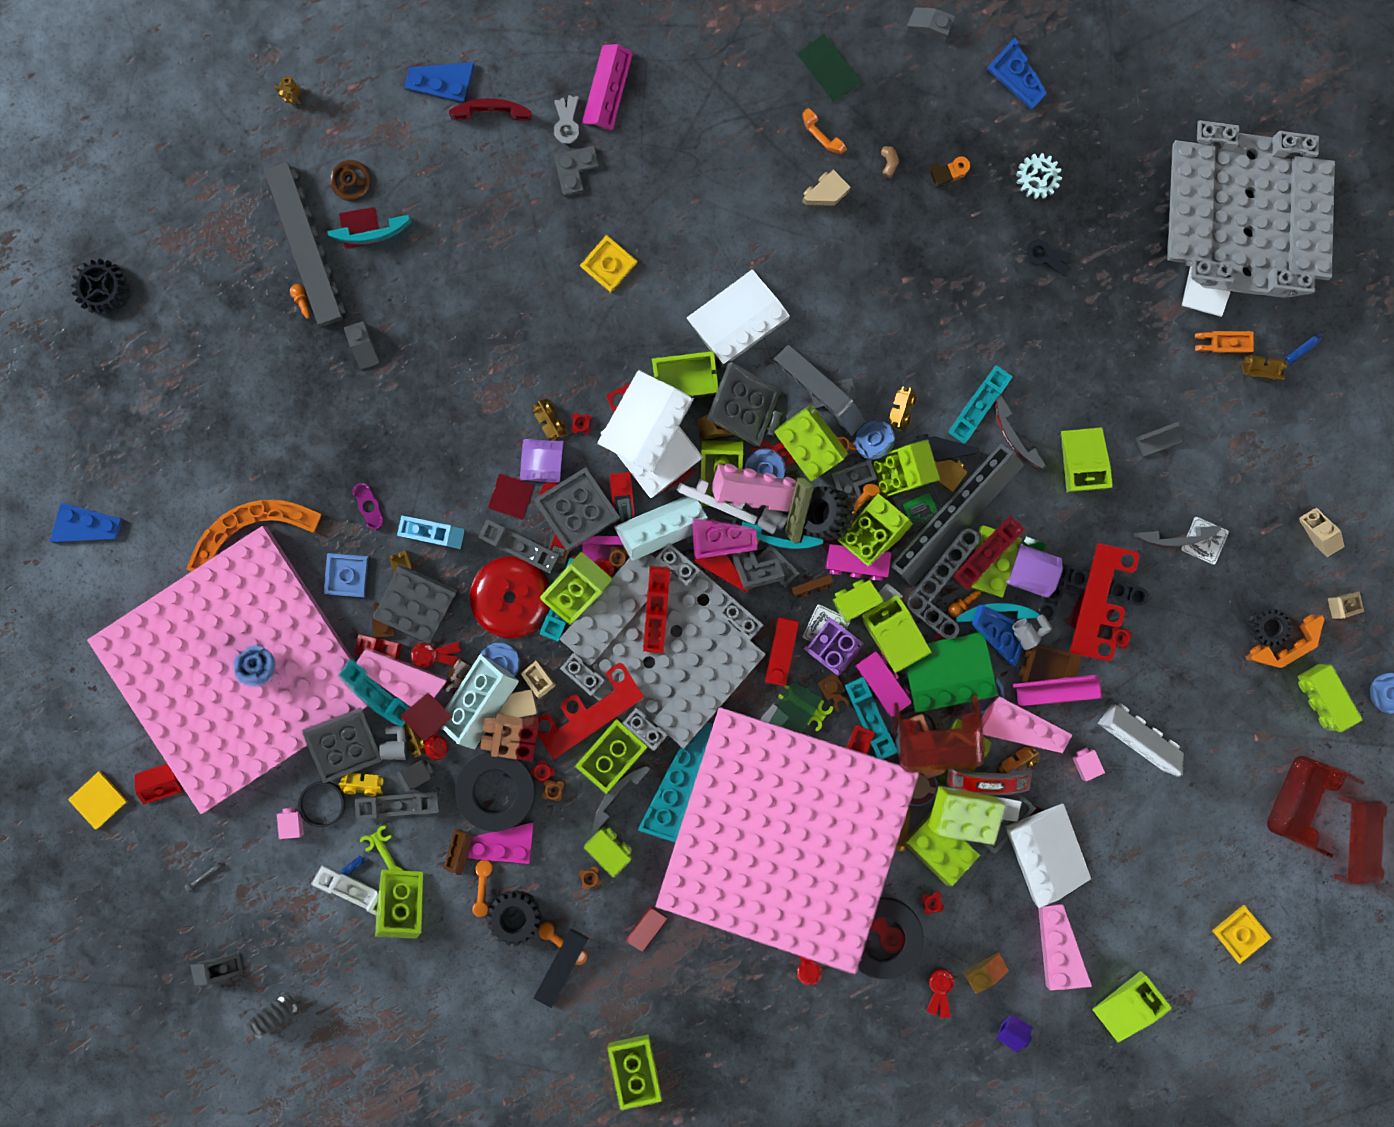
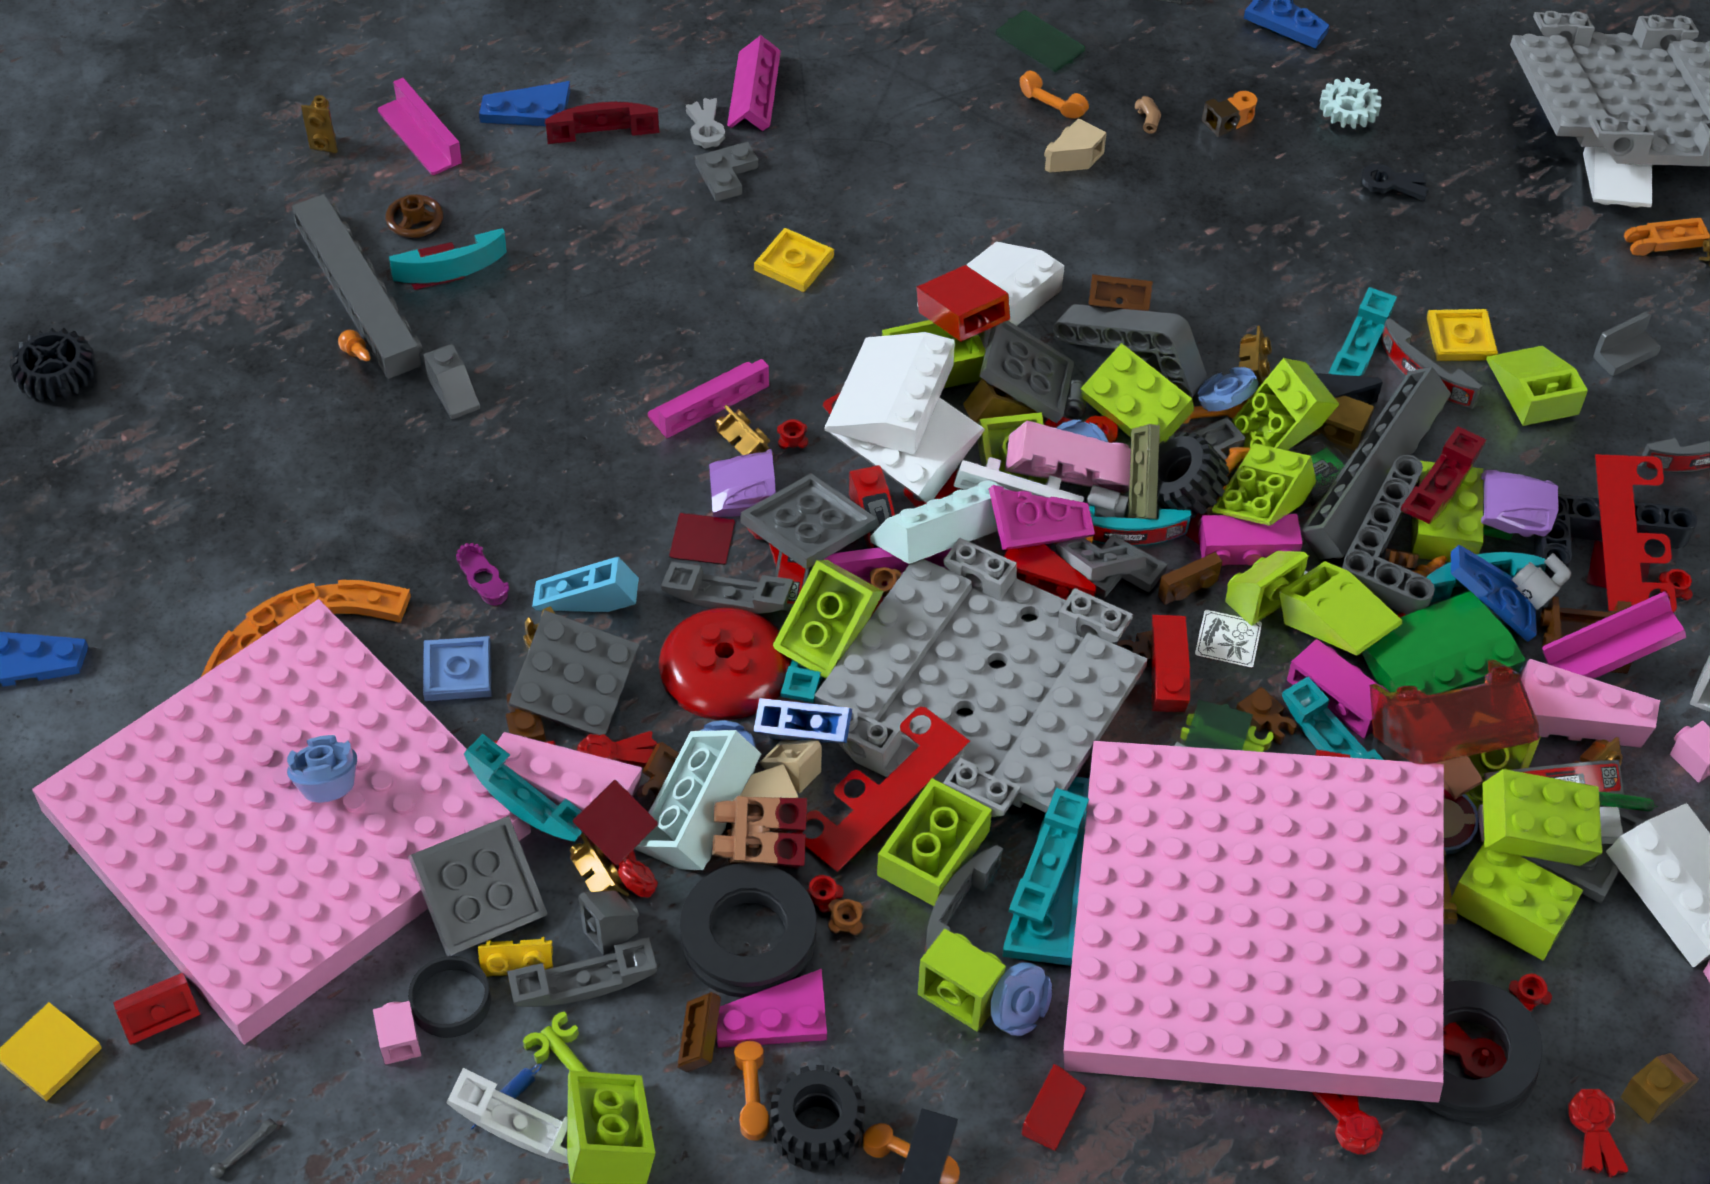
camera: 10 degrees left, 35 degrees down
light grey piece [380,726,408,761] -> none
dark orange plate [579,866,602,890] -> none
red slope [643,566,671,653] -> none
medium lavender slope [804,617,863,676] -> none
none -> dark pink panel [378,78,462,175]
none -> dark pink panel [648,359,769,438]
none -> slope [754,698,853,743]
none -> red brick [916,265,1010,342]
none -> medium blue tile [991,962,1052,1036]
none -> teal slope [1009,788,1089,924]
none -> reddish brown window [1089,274,1153,311]
none -> reddish brown plate [1384,548,1419,570]
none -> yellow tile [1427,309,1498,361]
none -> green piece [1599,792,1658,812]

